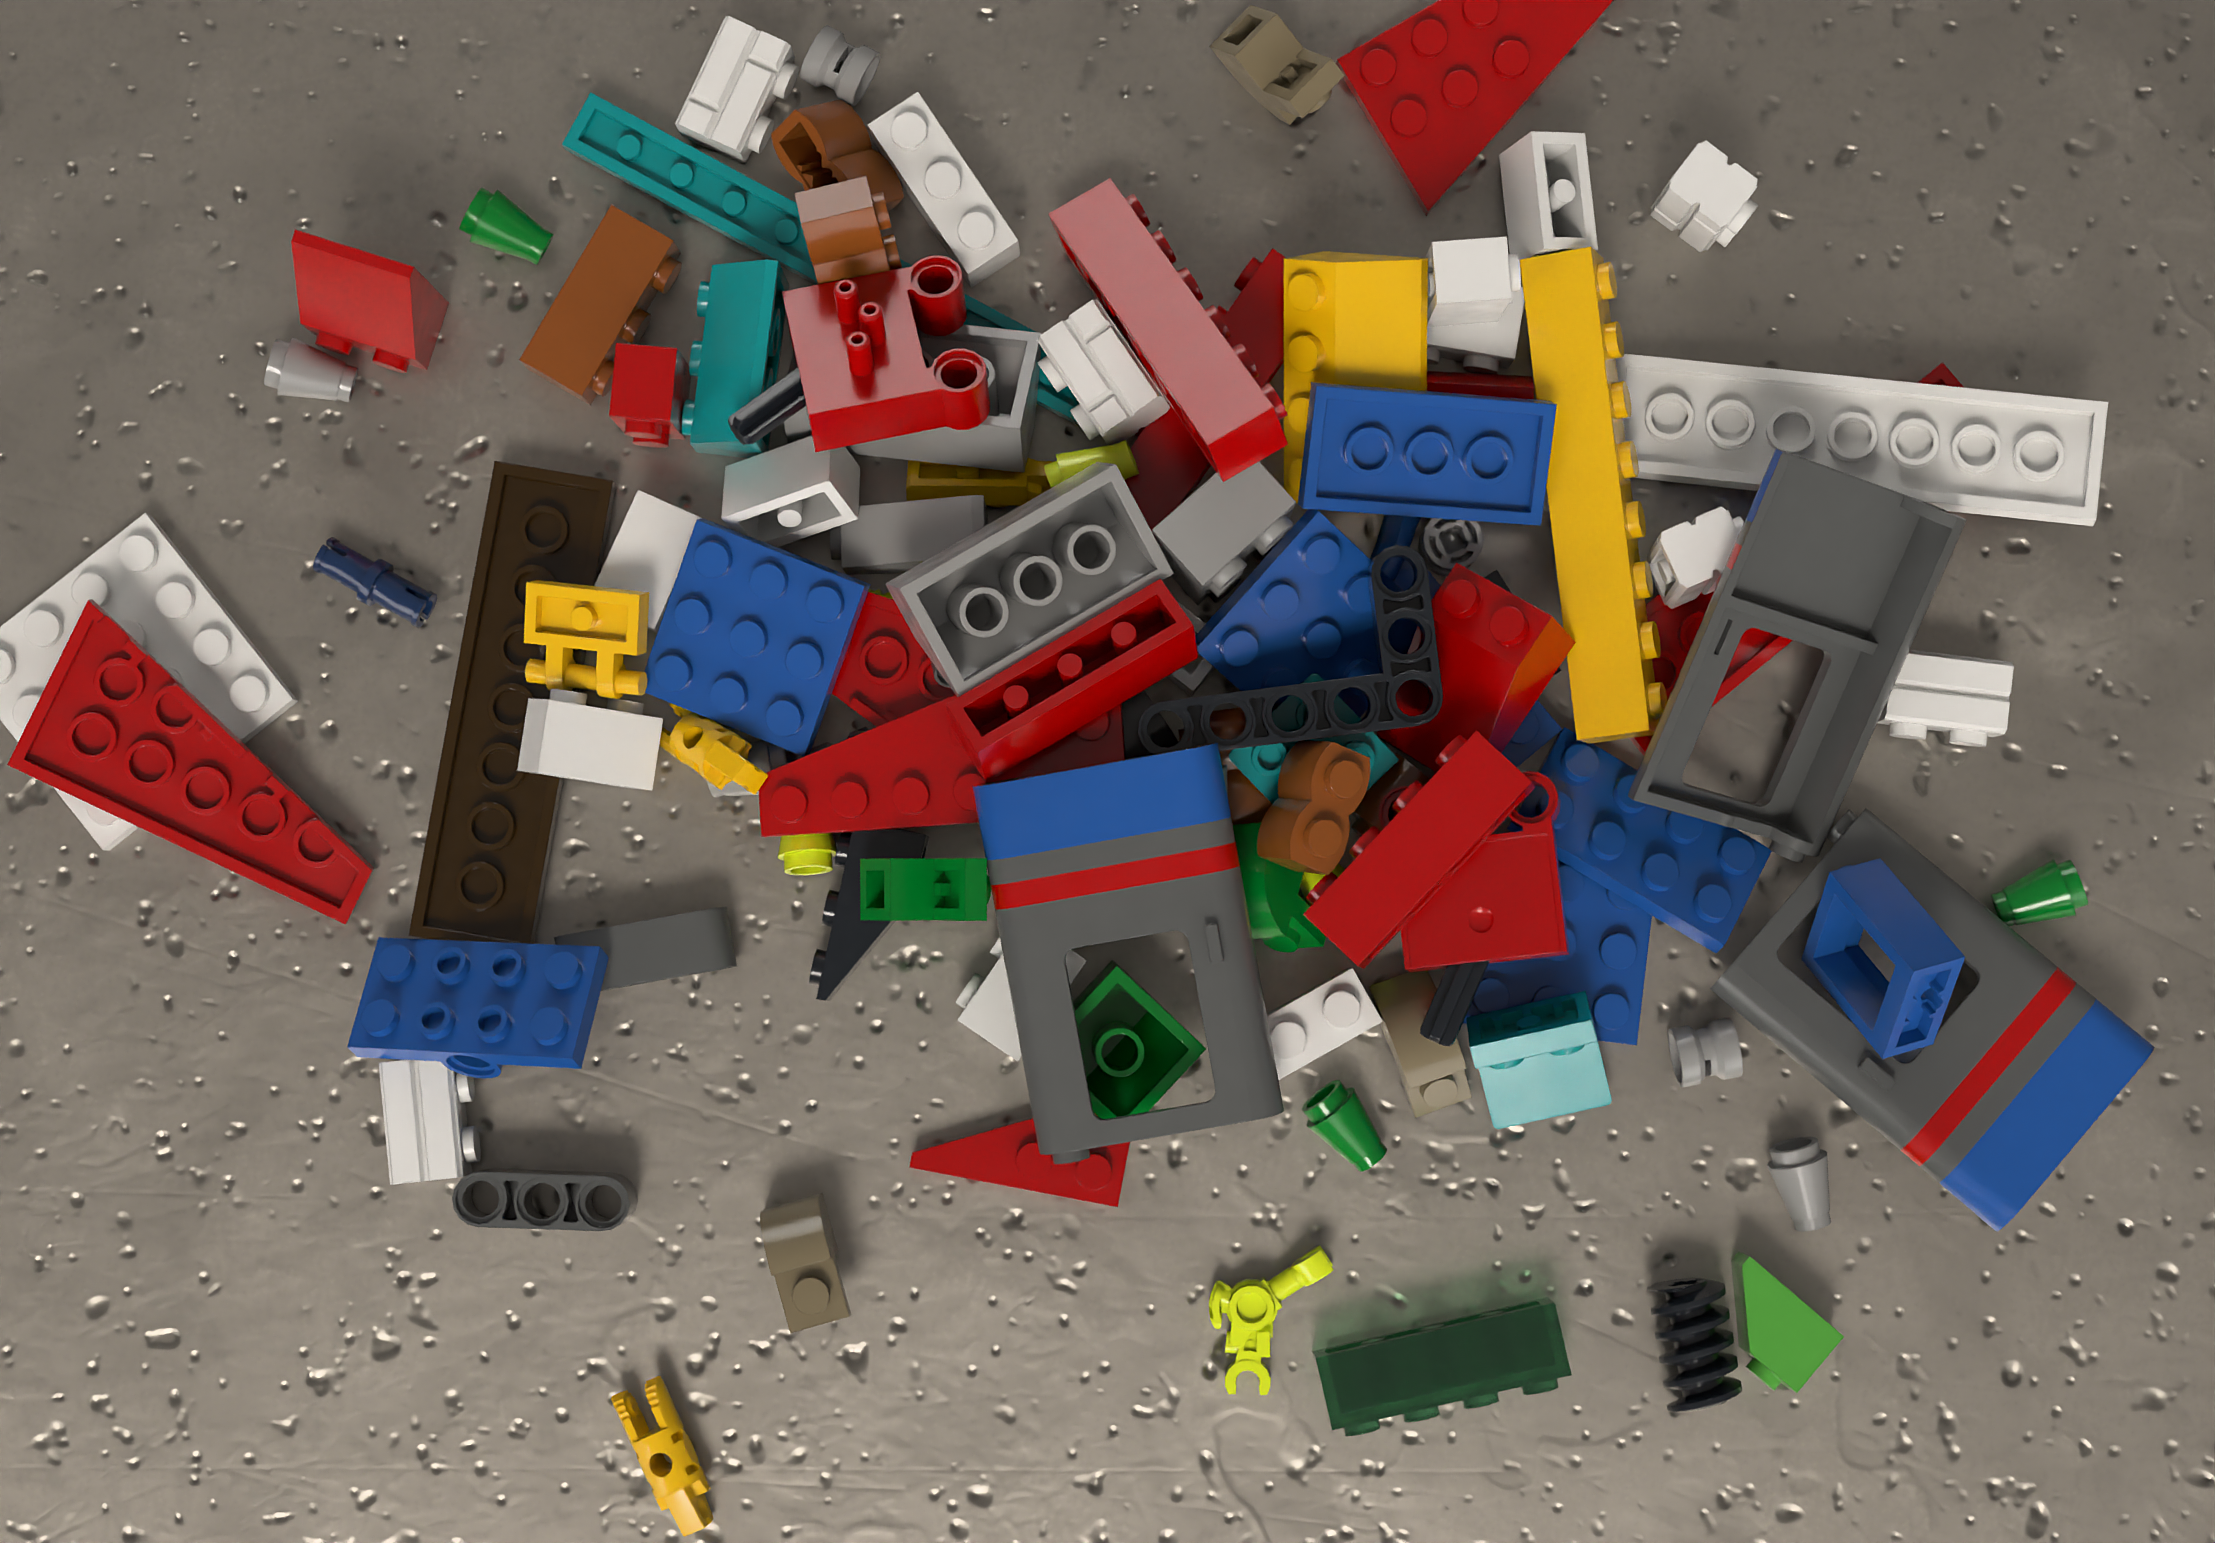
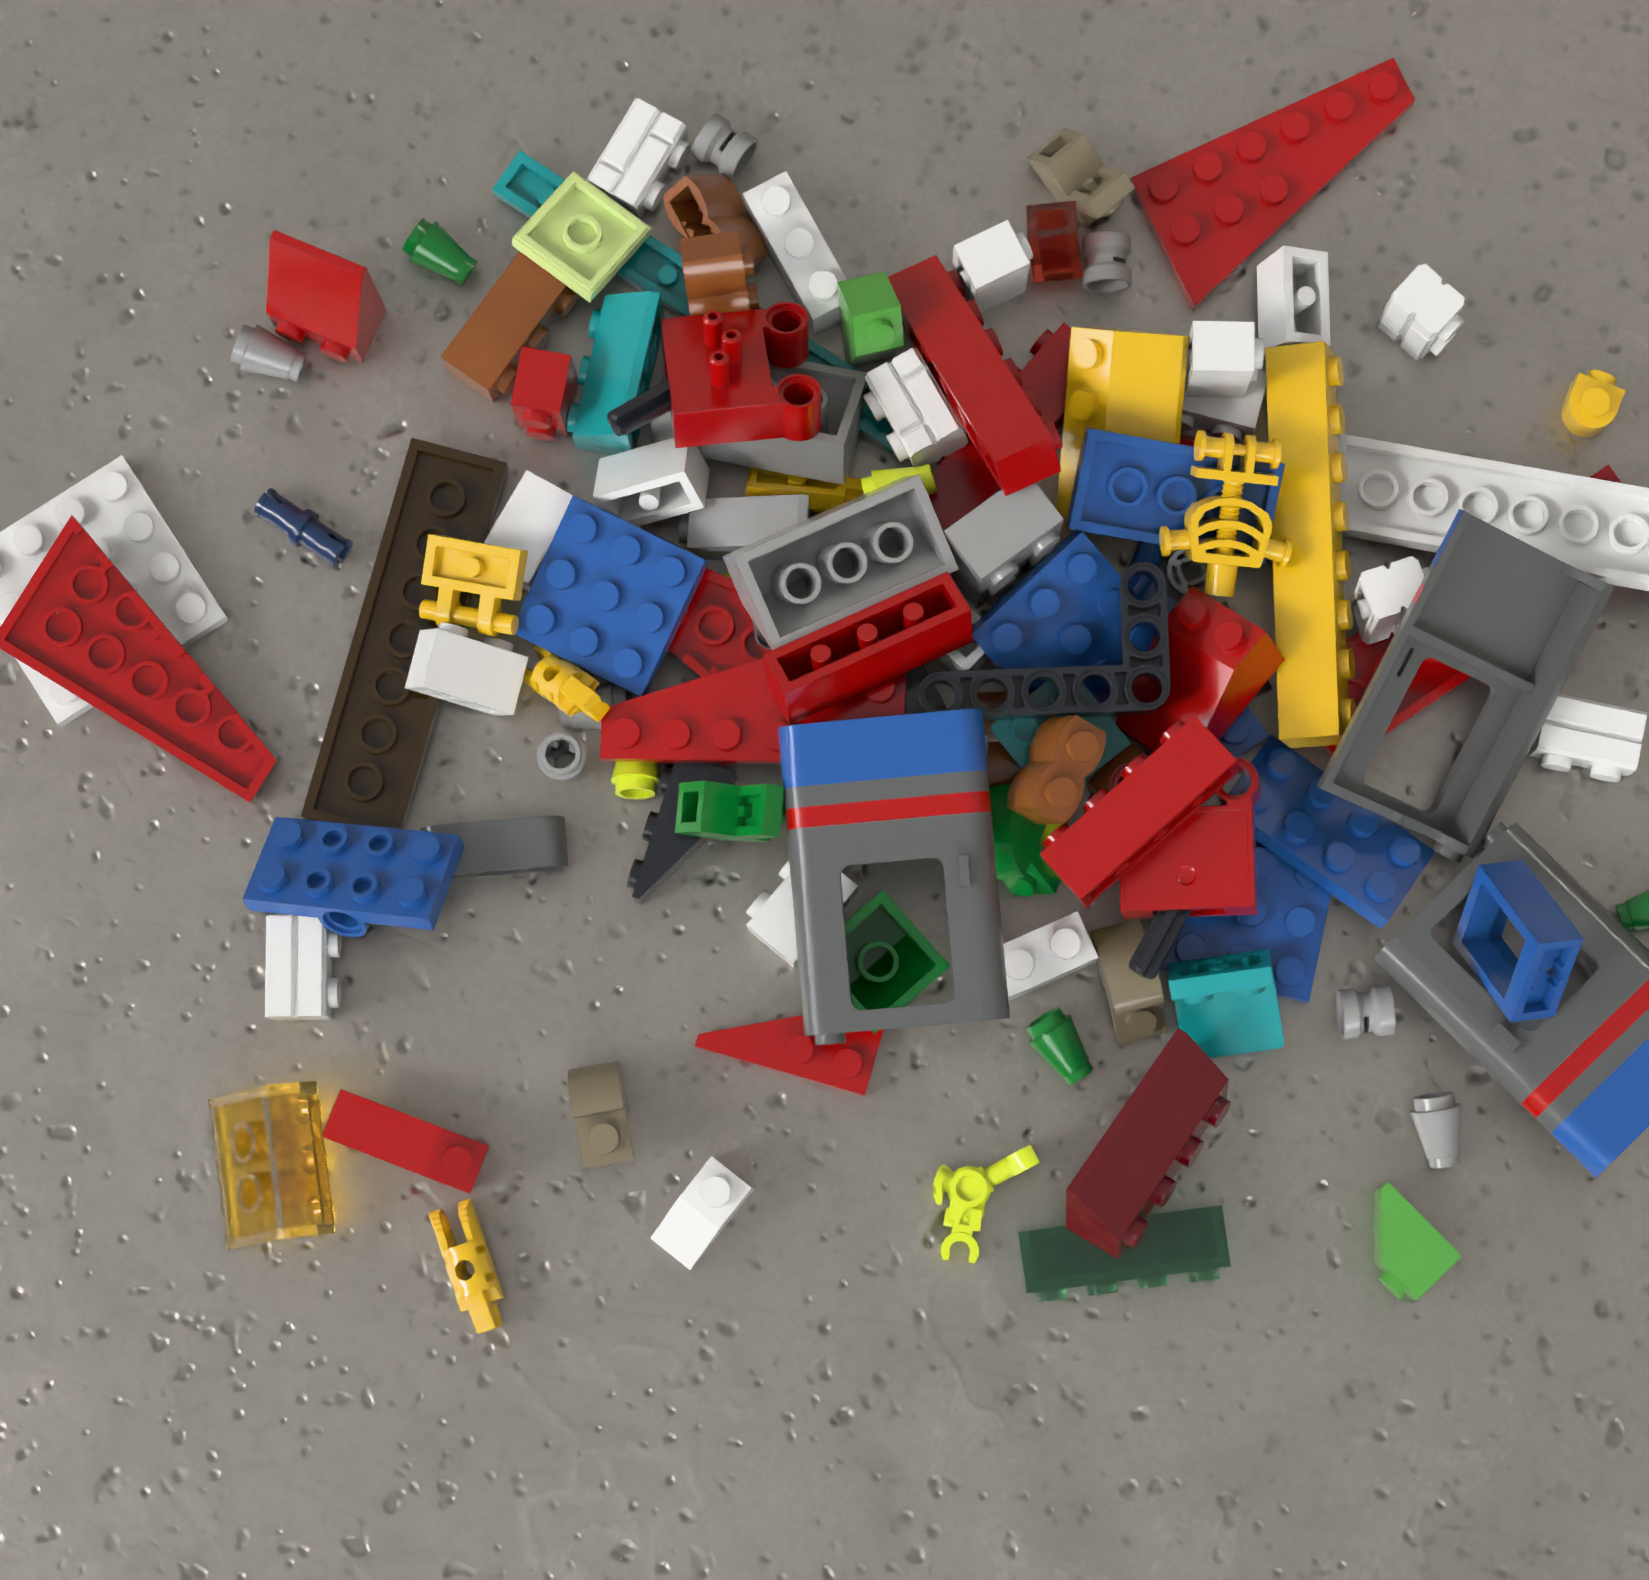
camera: 10 degrees right, 5 degrees down
dark grey beam [452,1168,638,1231] -> none
black piece [1647,1278,1742,1412] -> none
none -> clear yellow slope [208,1081,335,1250]
none -> red slope [321,1089,489,1194]
none -> yellowish green tile [512,171,651,303]
none -> light grey cone [536,730,587,780]
none -> white slope [651,1156,753,1270]
none -> bright green slope [837,271,904,366]
none -> white brick [952,220,1033,313]
none -> clear red brick [1026,200,1082,283]
none -> dark red slope [1066,1028,1231,1259]
none -> light grey wheel [1082,231,1132,293]
none -> yellow piece [1159,430,1293,597]
none -> yellow plate [1561,370,1626,438]

